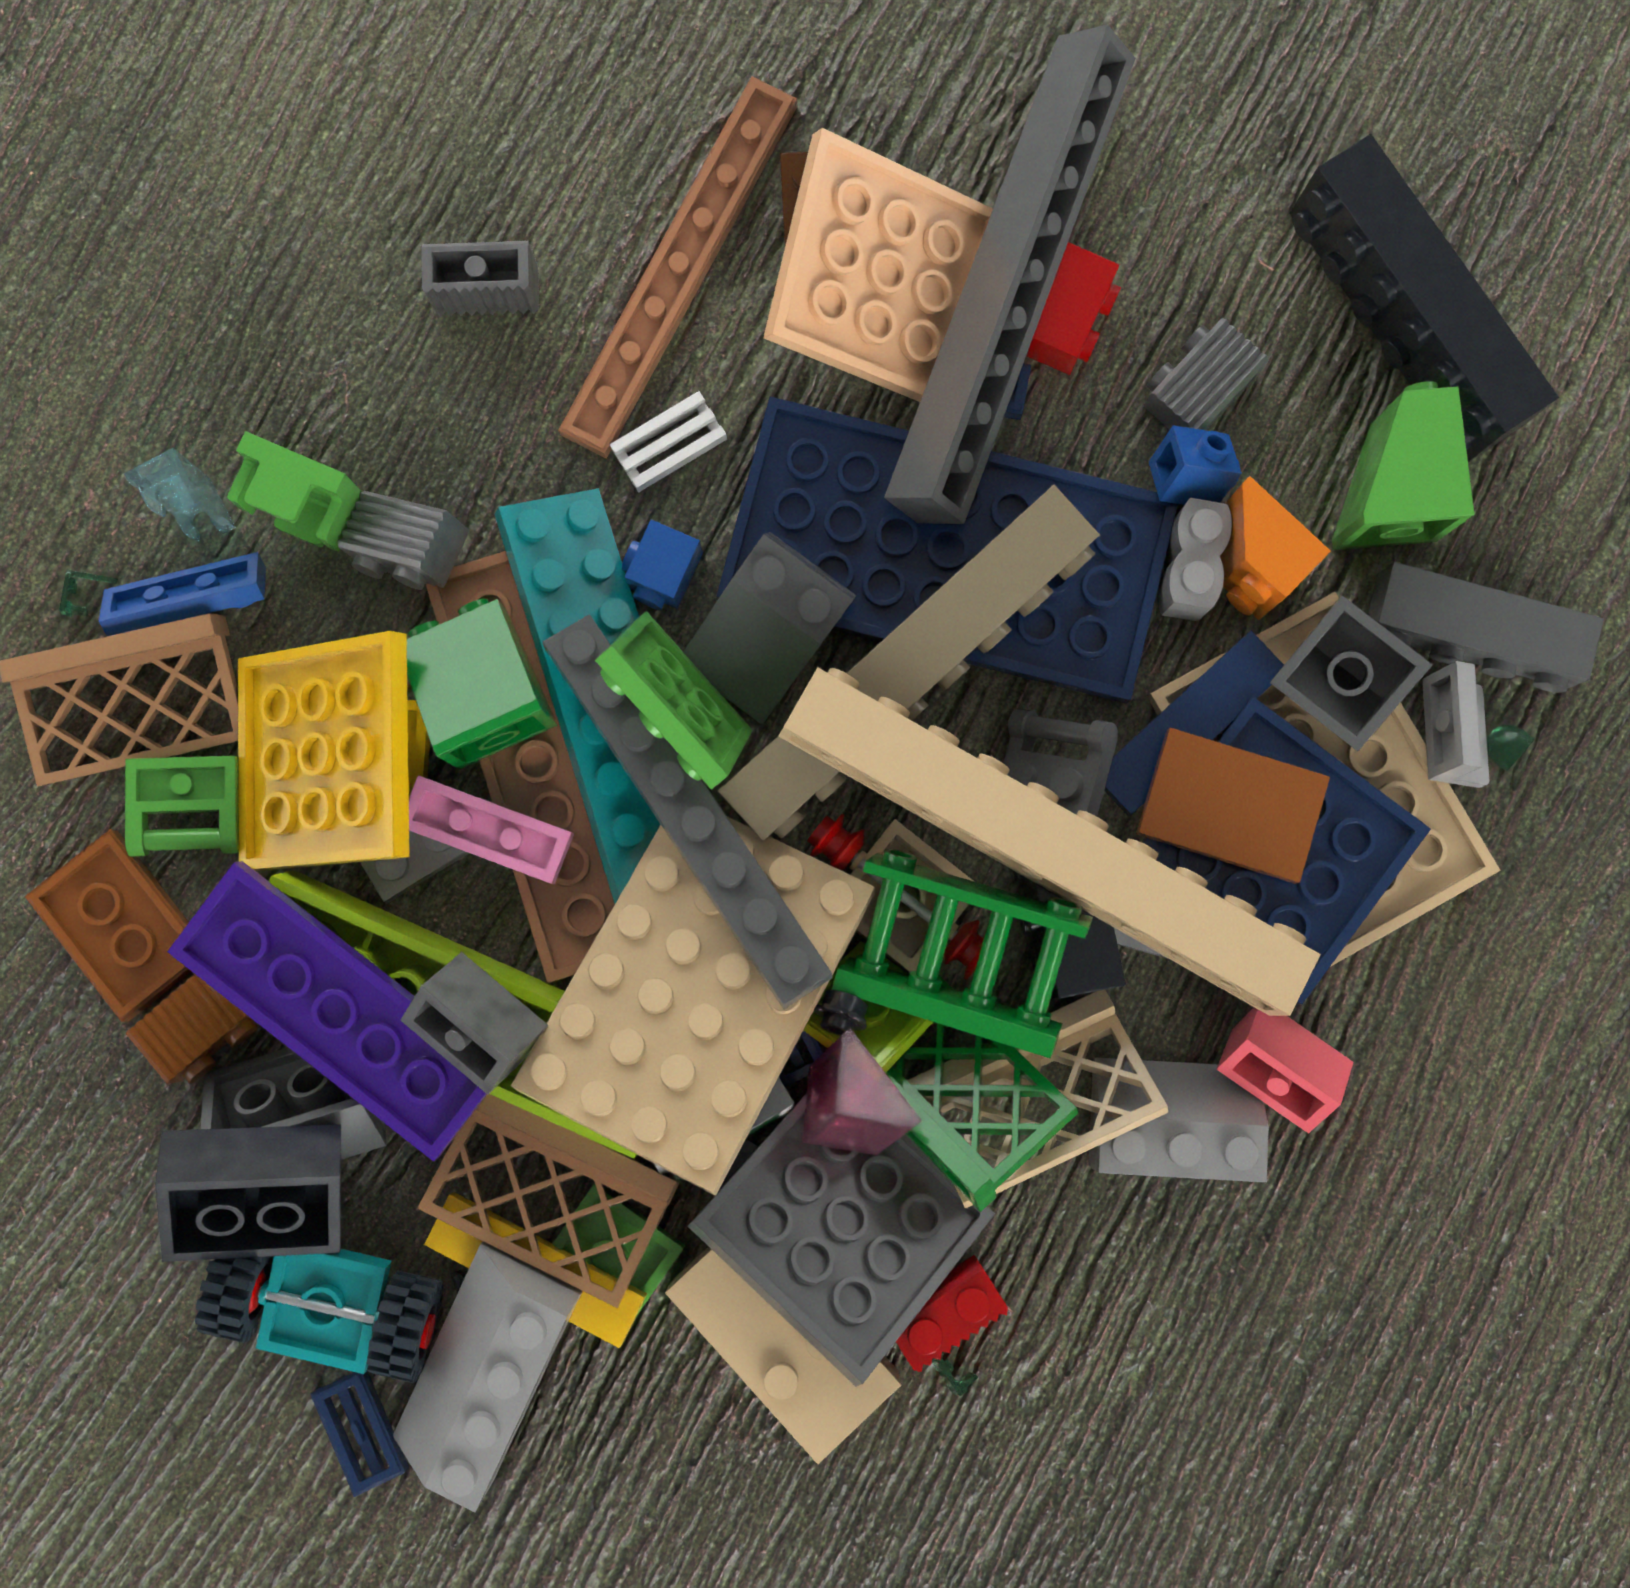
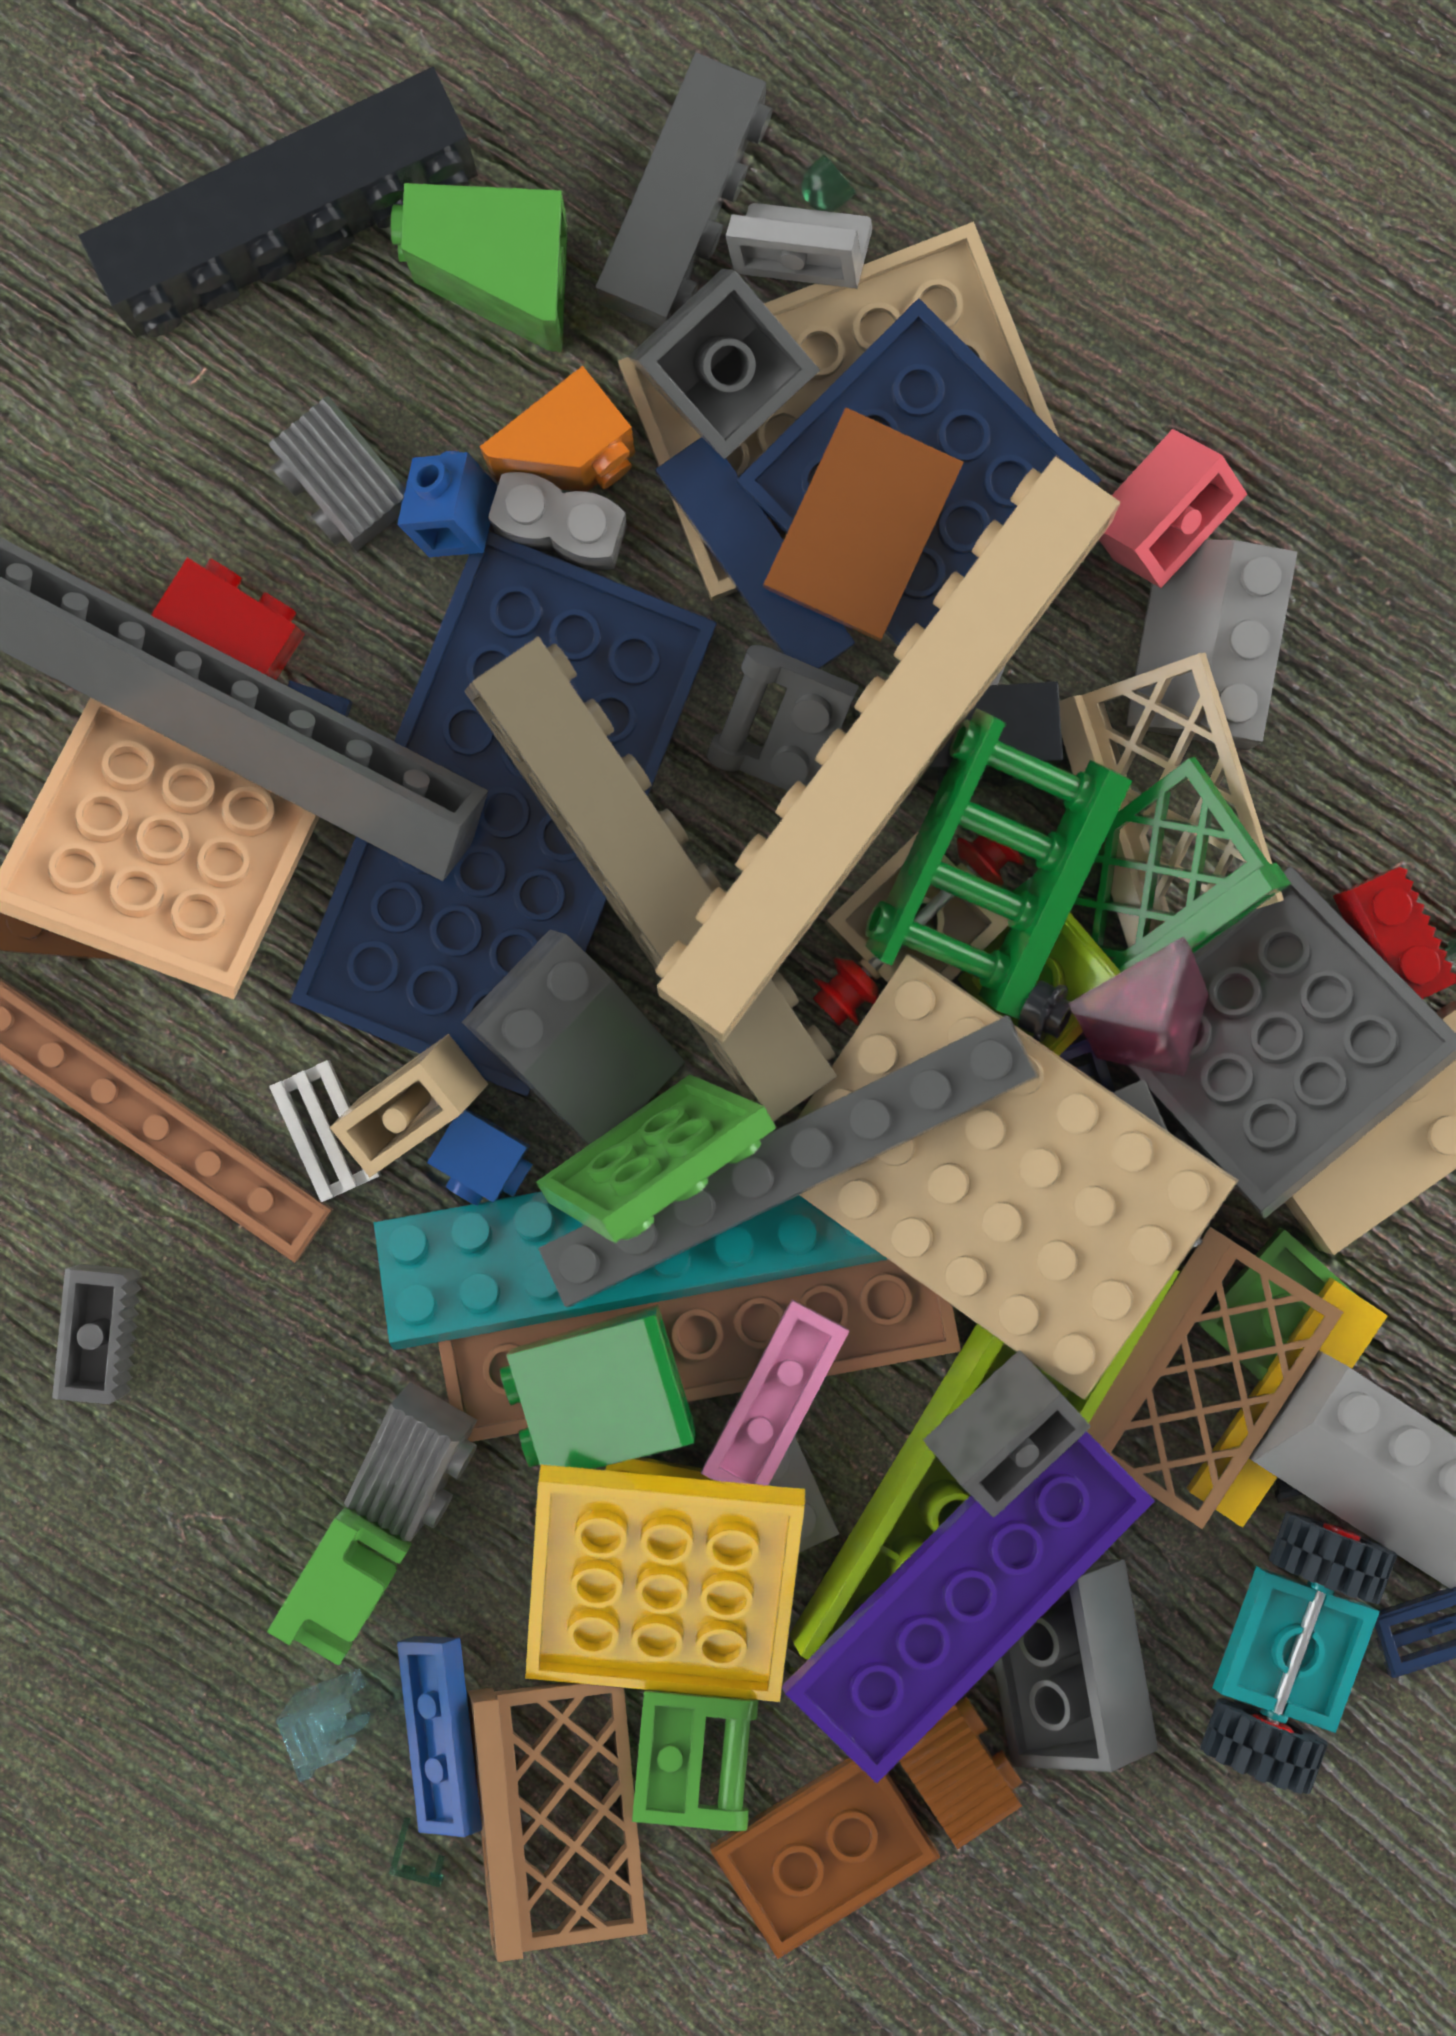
camera: 90 degrees left, 5 degrees up
black brick [155,1124,341,1262] -> none
none -> tan brick [329,1034,488,1178]

